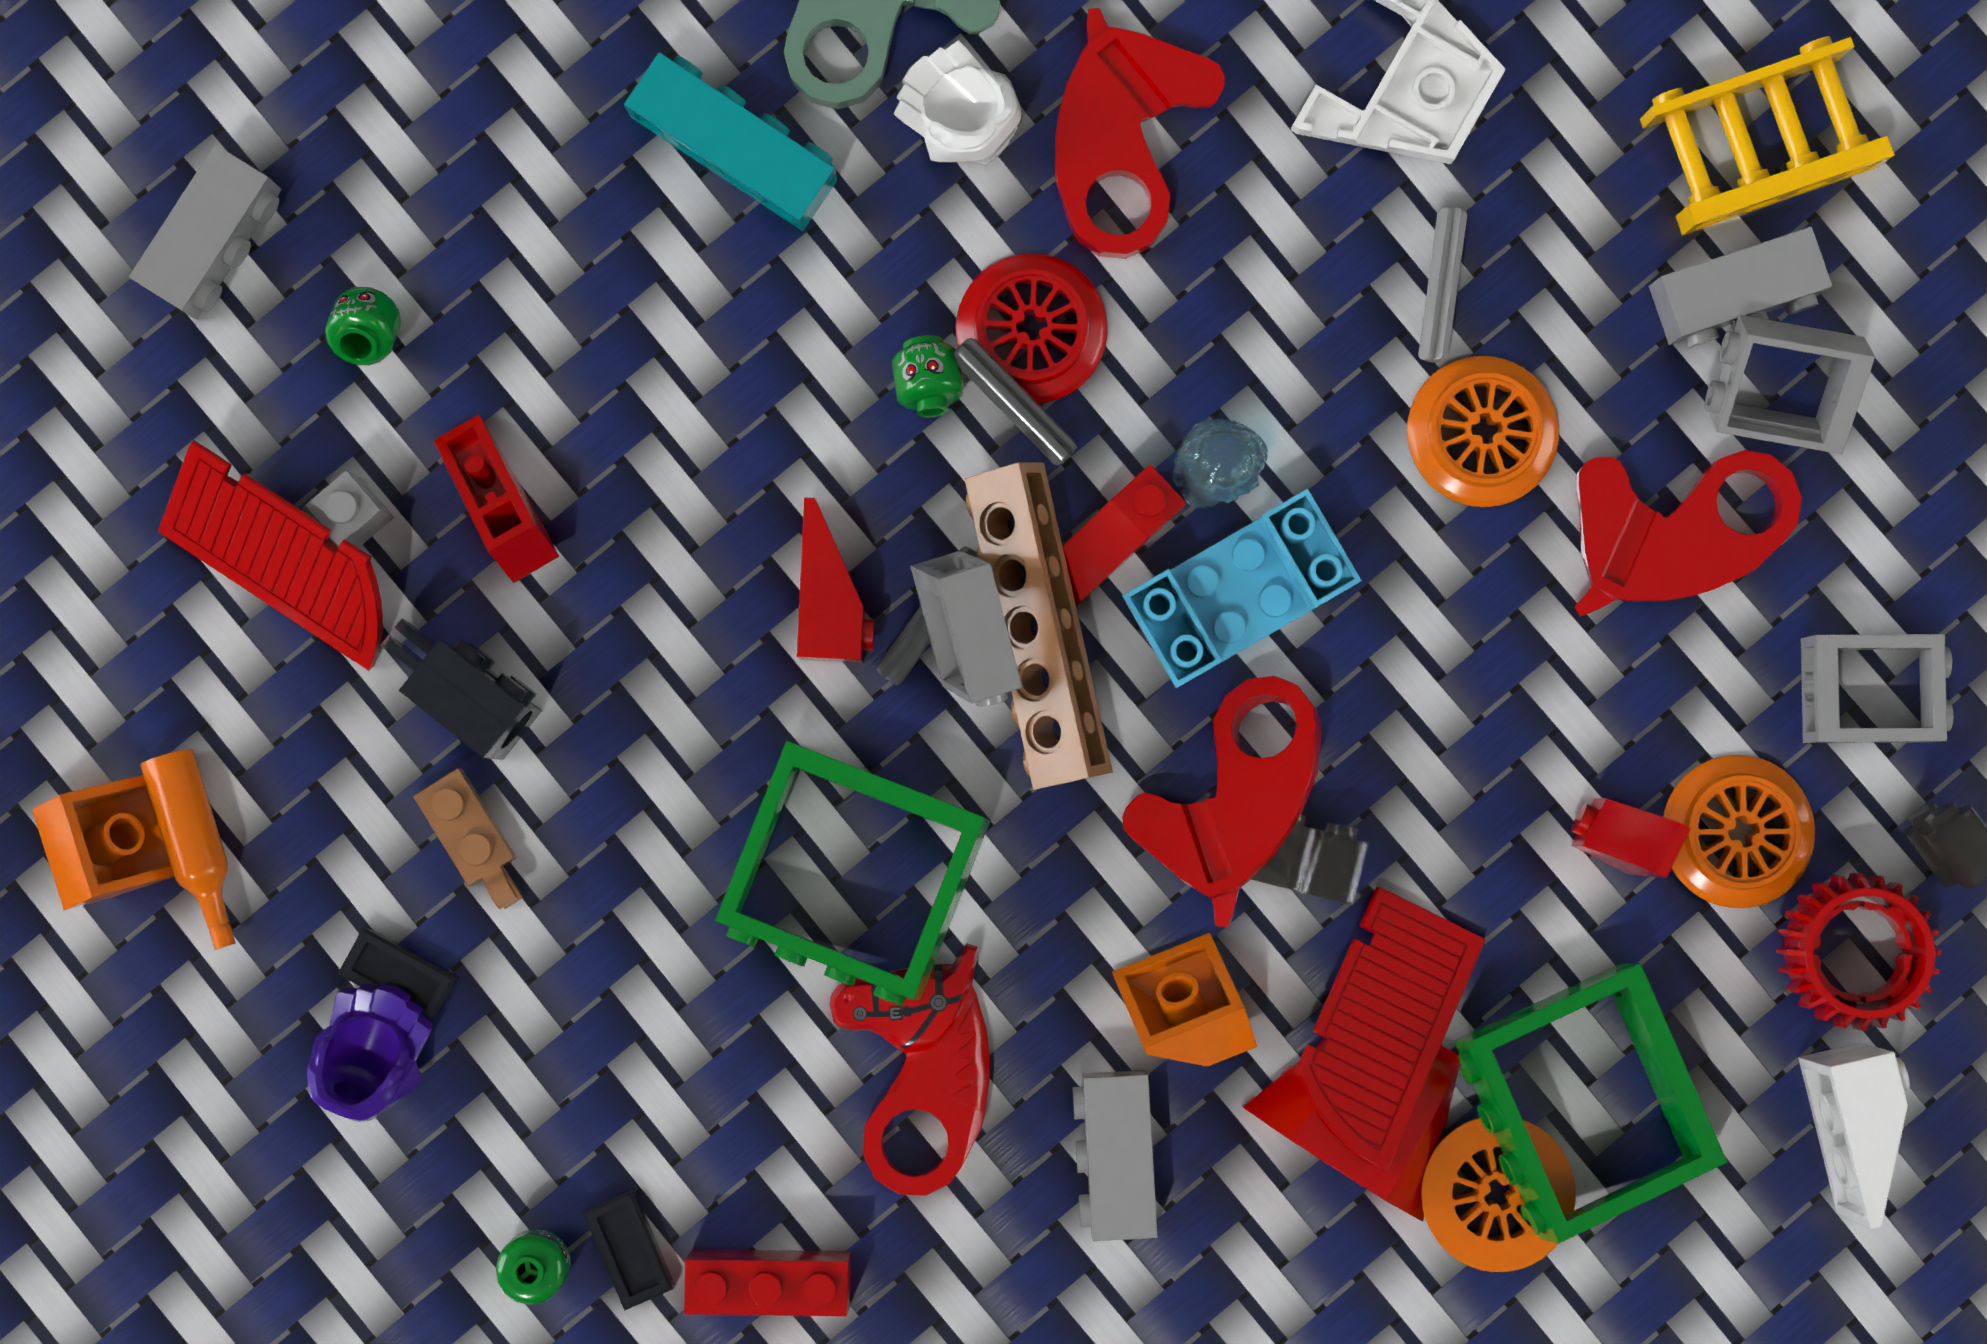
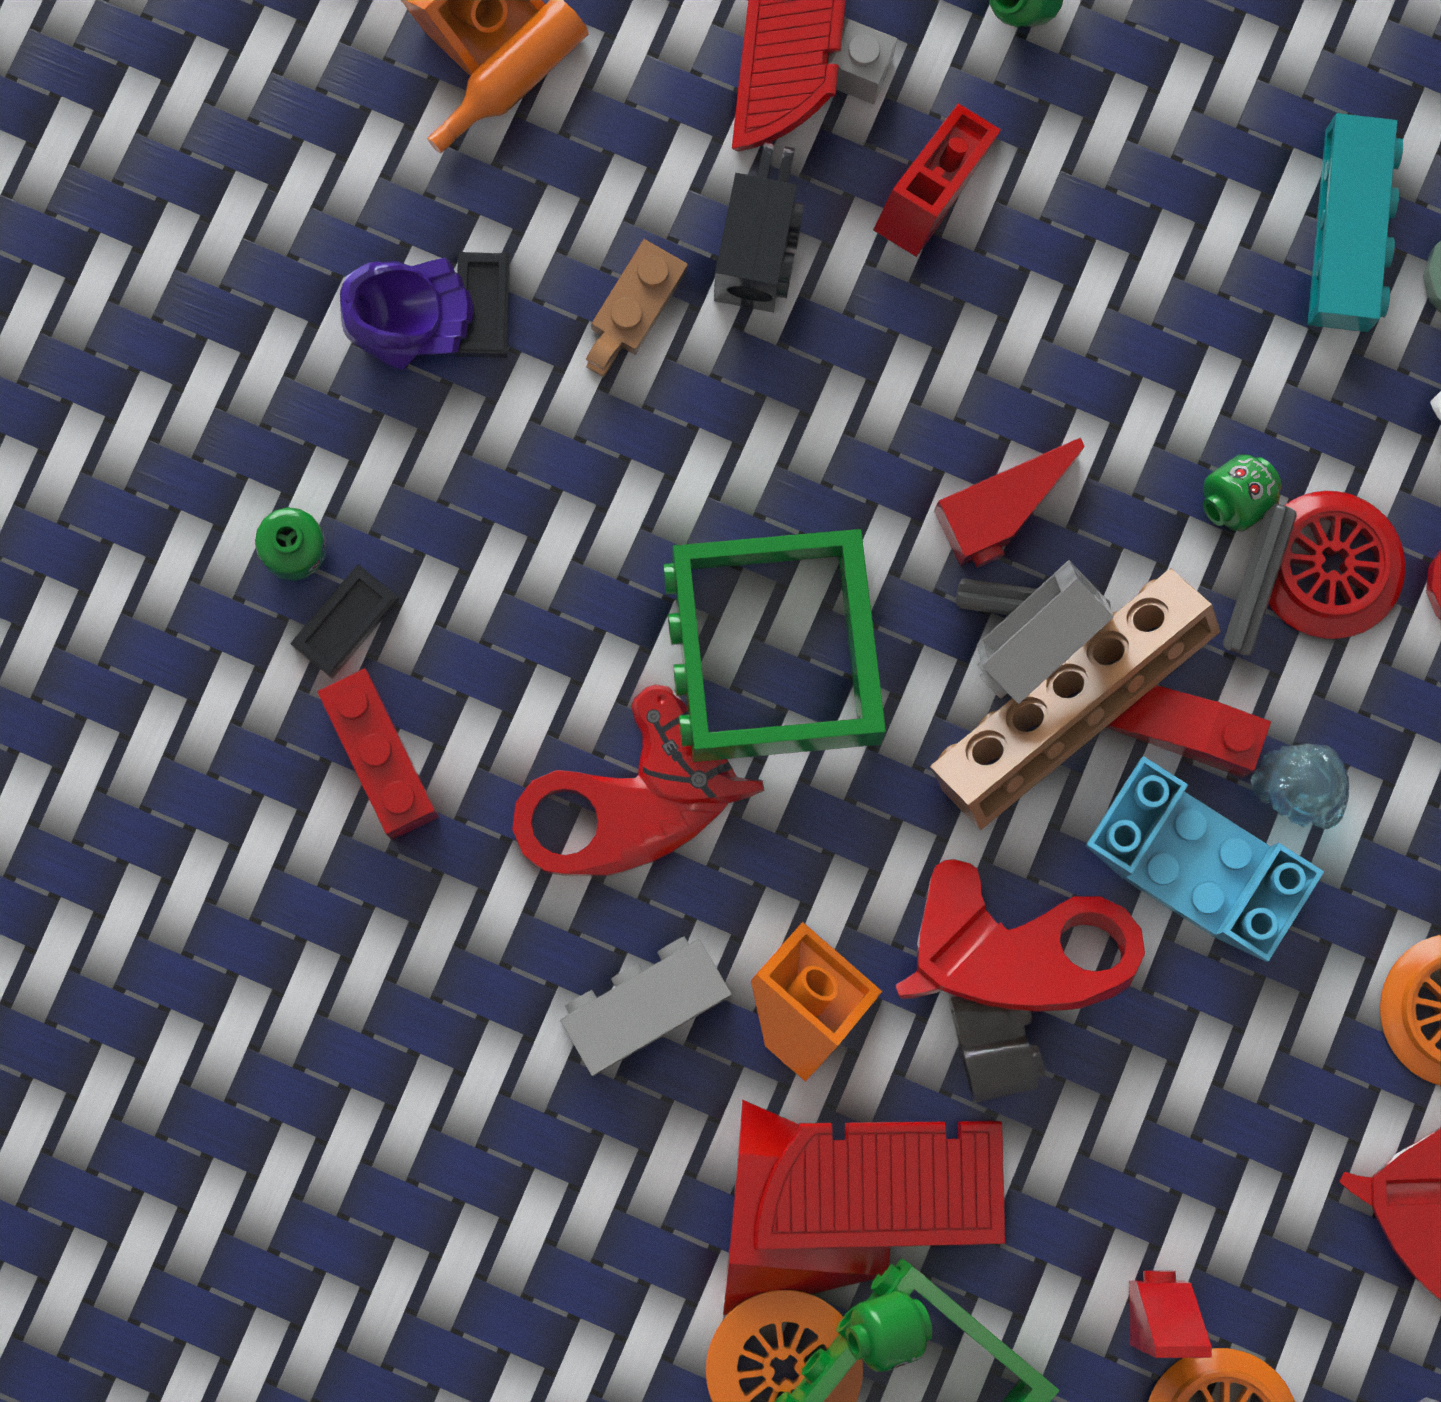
camera: 55 degrees right, 5 degrees down
none -> green head [845,1291,933,1372]

